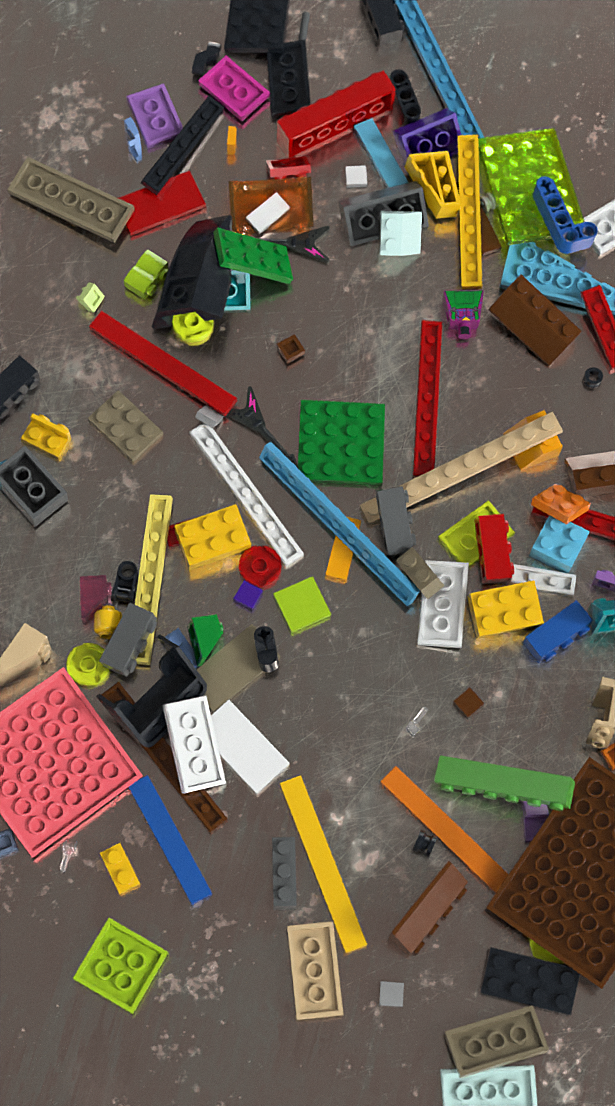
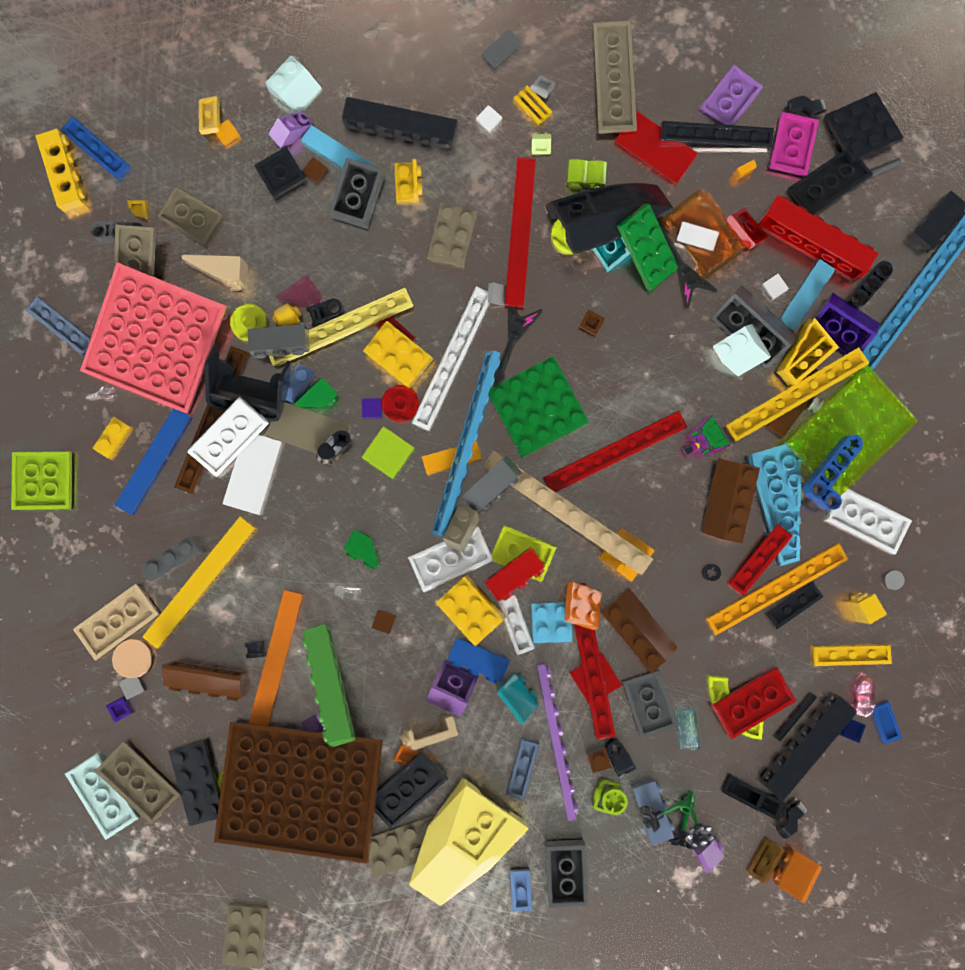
camera: 65 degrees right, 15 degrees up
medium blue slope [124,117,142,163] -> none
none -> dark purple tile [106,696,134,723]
none -> light nougat tile [112,639,152,678]
none -> green slope [343,529,380,569]
none -> medium lavender slope [425,660,479,717]
none -> white tile [476,105,502,133]
none -> yellow tile [513,85,553,127]
none -> light grey tile [530,74,556,99]

